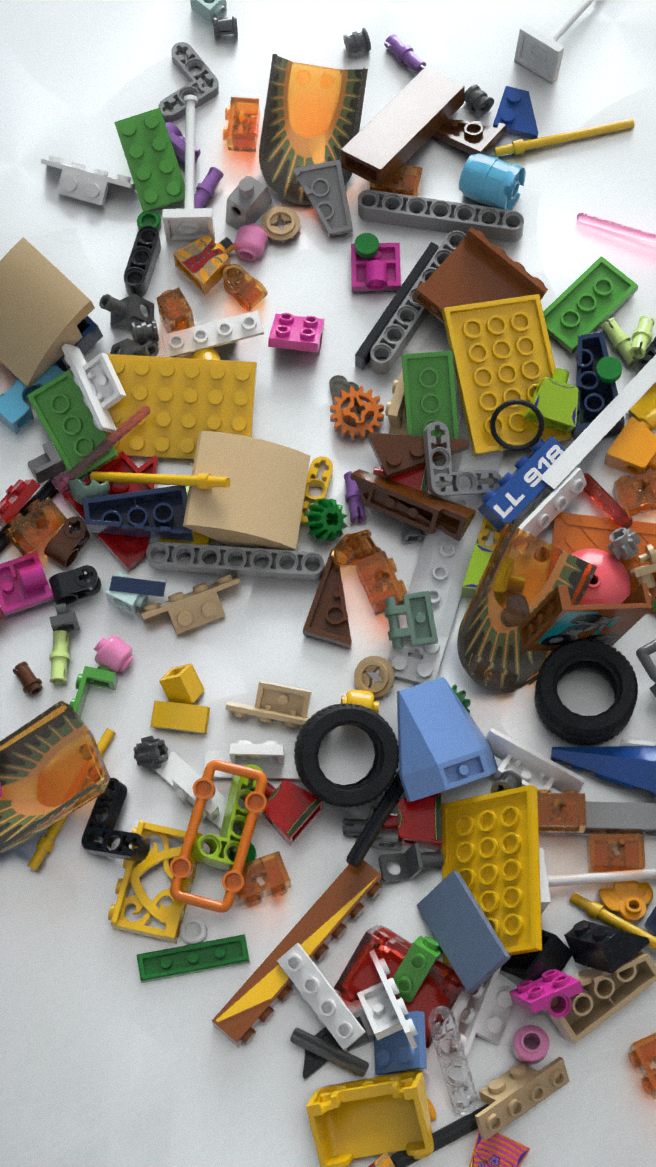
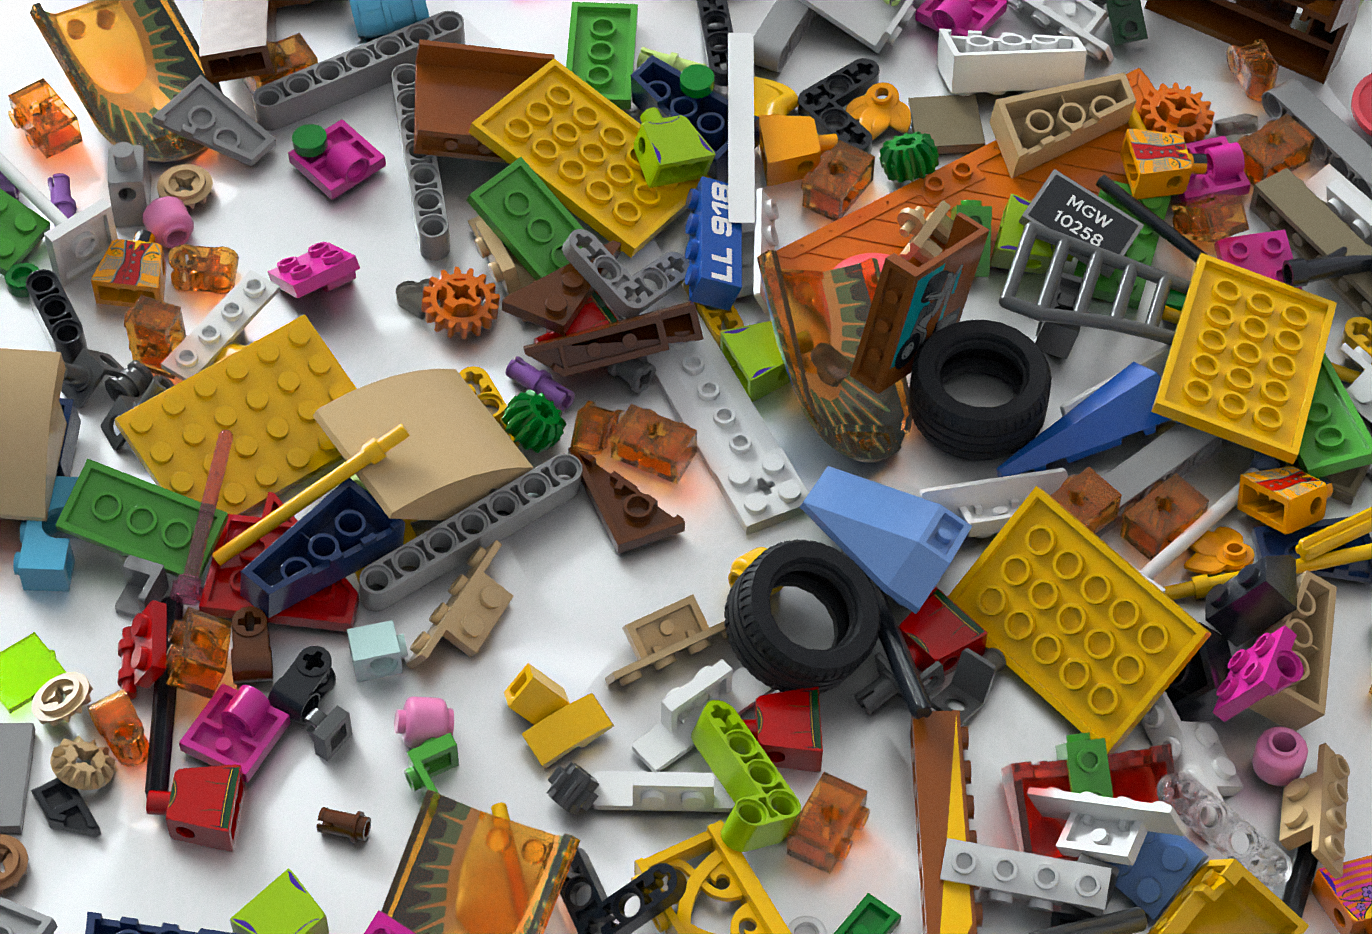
camera: 45 degrees left, 15 degrees down
yellowish green pin [49,630,70,685] -> none
white bracket [62,343,126,433] -> none
sand green hair [68,479,110,505] -> none
dark blue piece [109,576,167,597] -> none
orange bar [170,760,268,913] -> none
tan gear [354,656,396,698] -> none
black tile [355,242,439,370] -> none
sand green plate [384,591,438,650] -> none
sand blue tile [416,870,511,993] -> none
black tyre [490,399,544,451] -> none
dark grey bush [490,770,522,793] -> none
clear red axle [583,473,633,529] -> none
light grey gear [607,528,641,560] -> none
yellowish green pin [629,315,655,359] -> none

